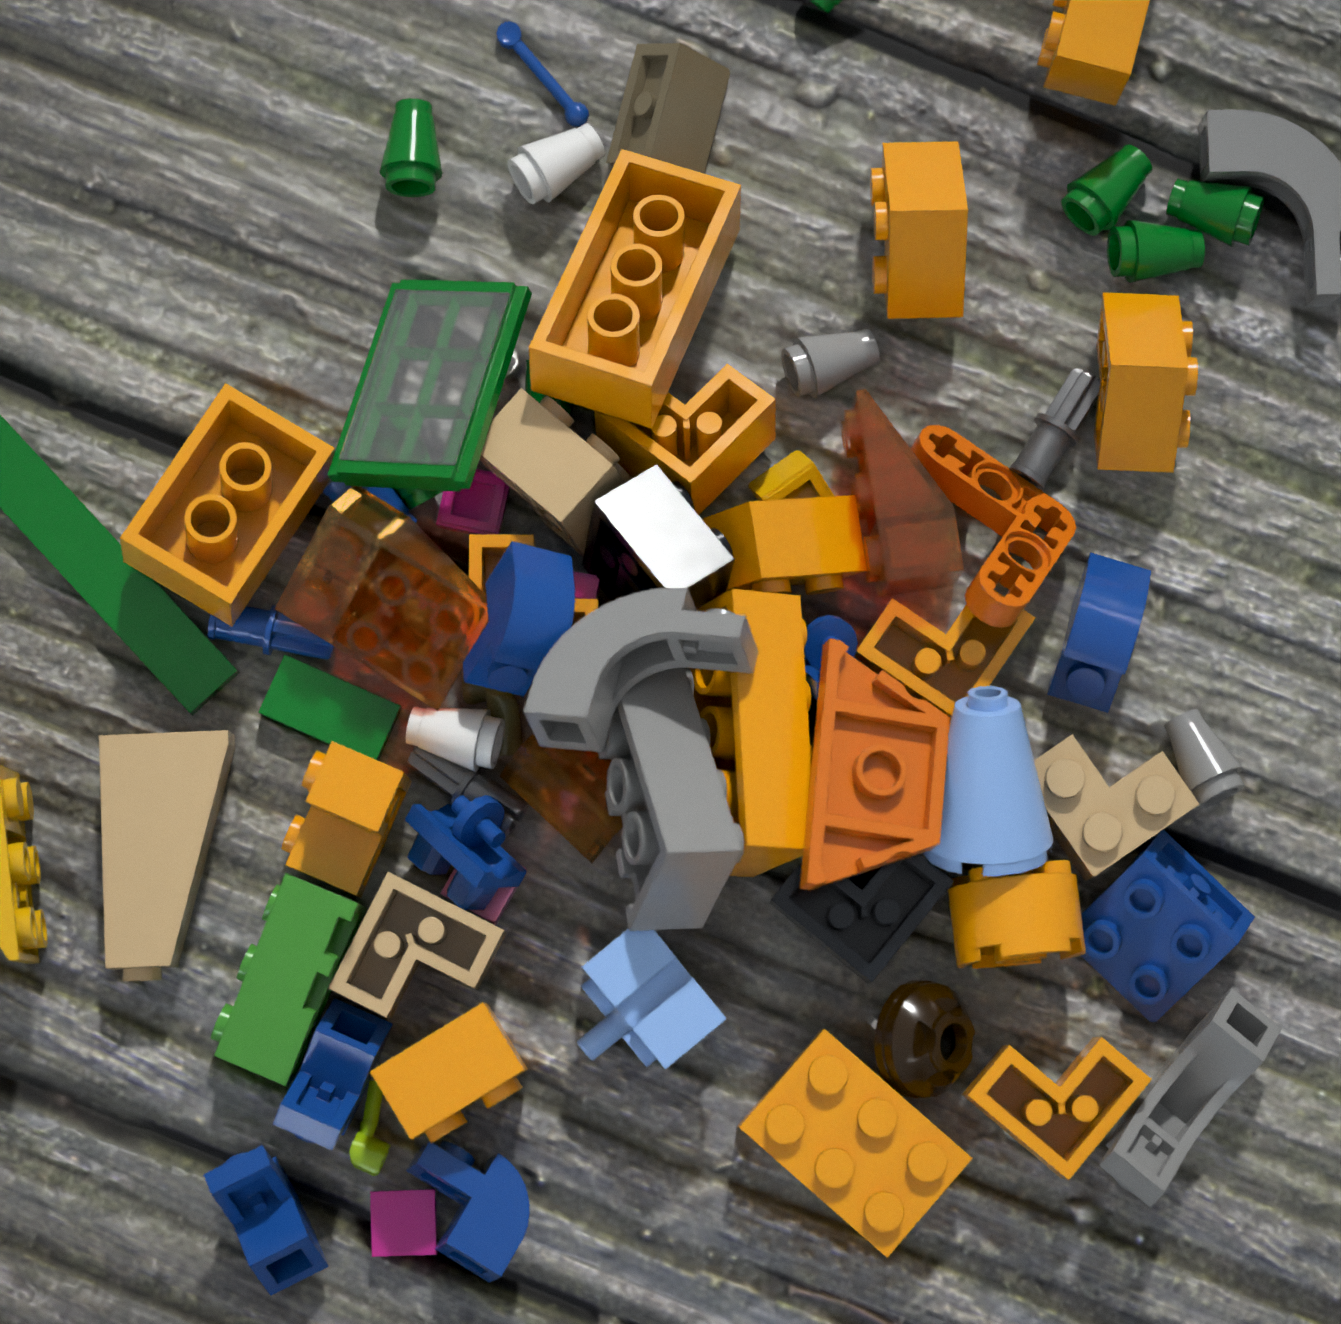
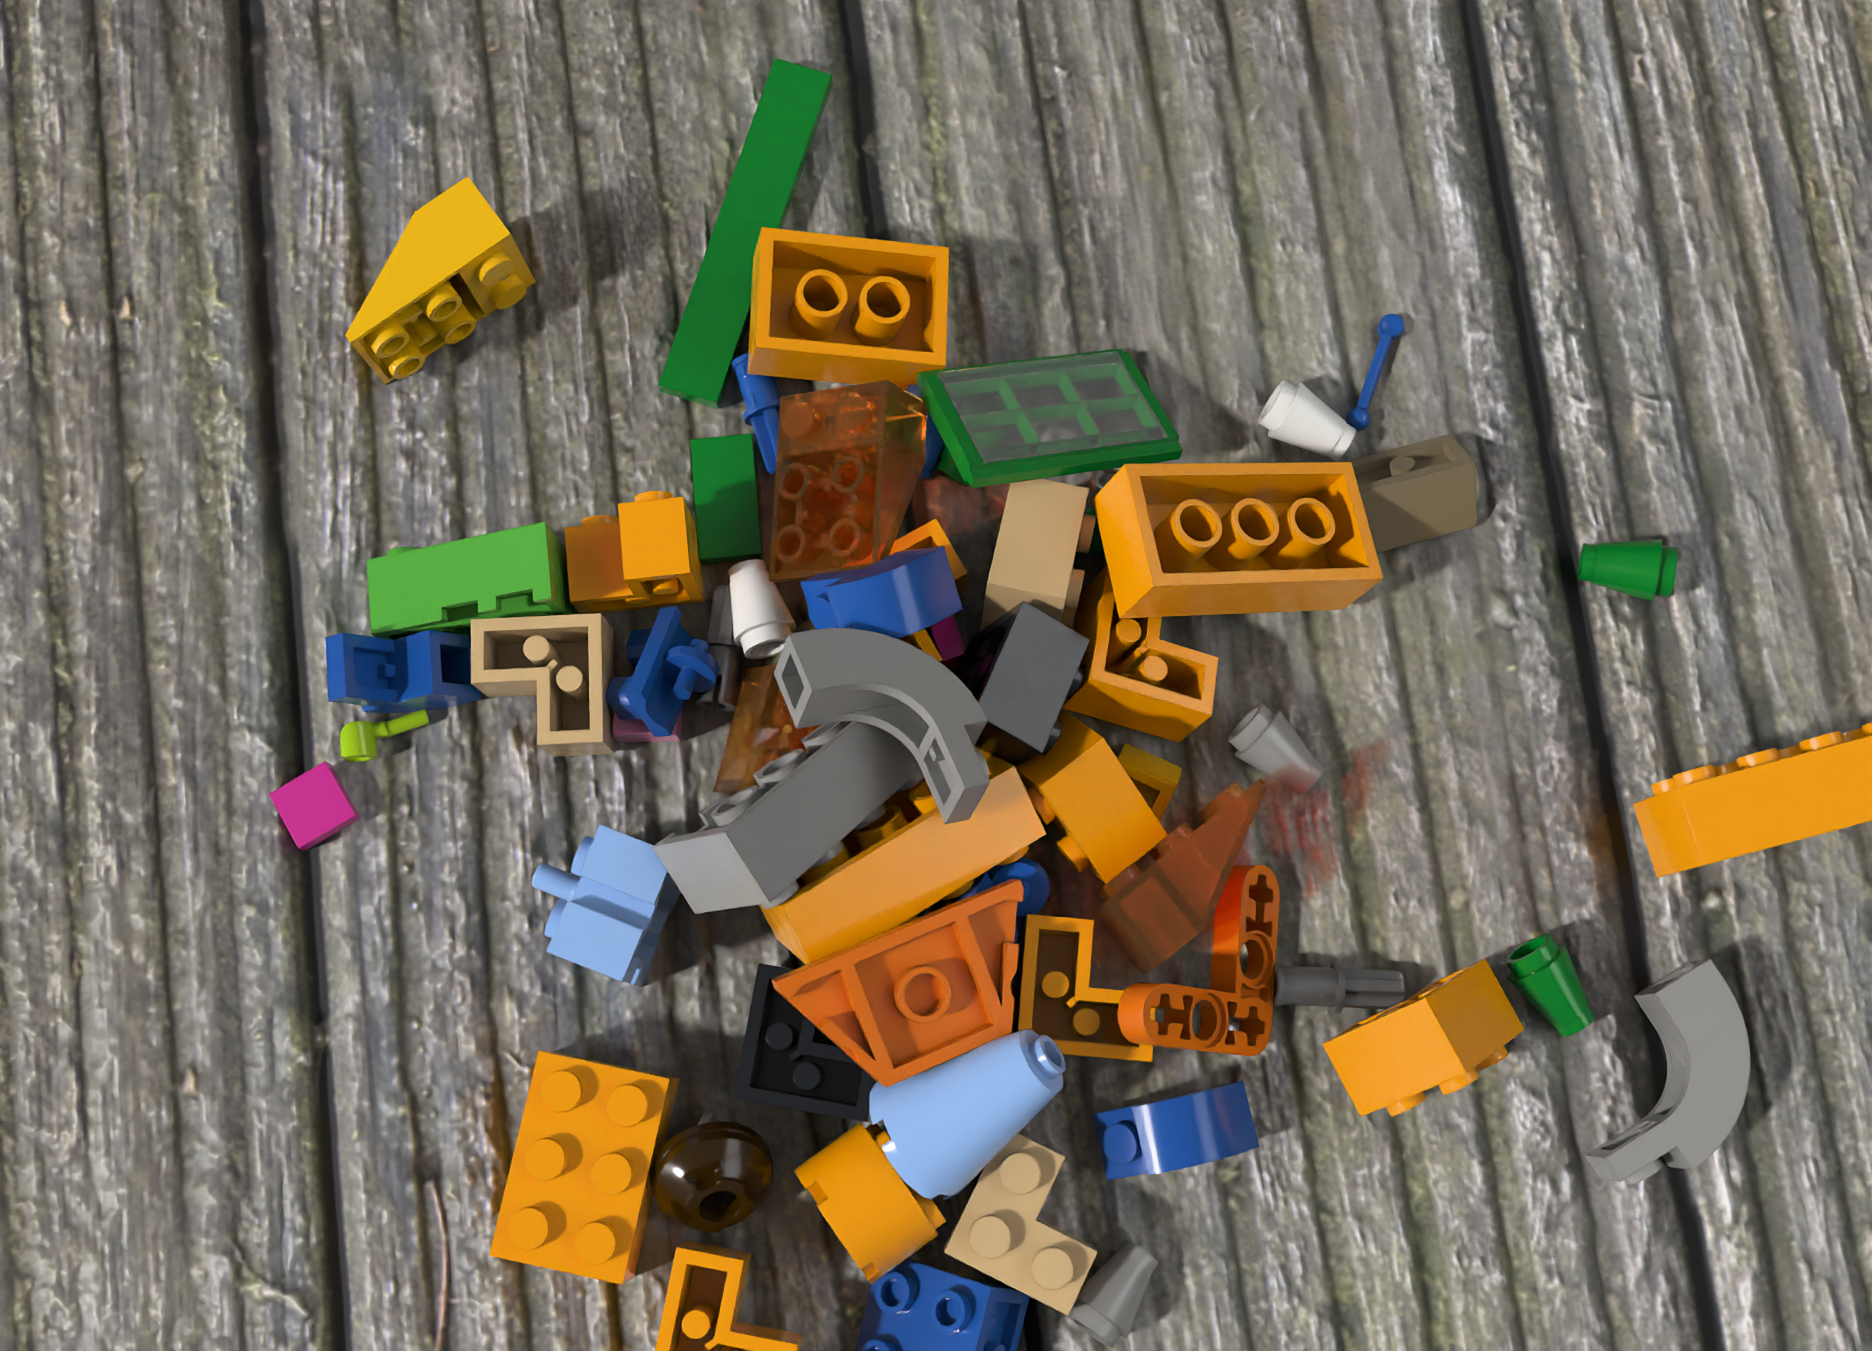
camera: 65 degrees right, 5 degrees down
tan slope [99,730,235,982] -> none
blue brick [203,1145,329,1296] -> none
light orange brick [370,1002,528,1143] -> none
green cone [380,98,443,197] -> none
blue brick [406,1140,530,1283] -> none
dark pink tile [436,469,510,534] -> none
light orange brick [870,141,968,319] -> none
green cone [1061,144,1153,236] -> none
green cone [1166,178,1265,247] -> none

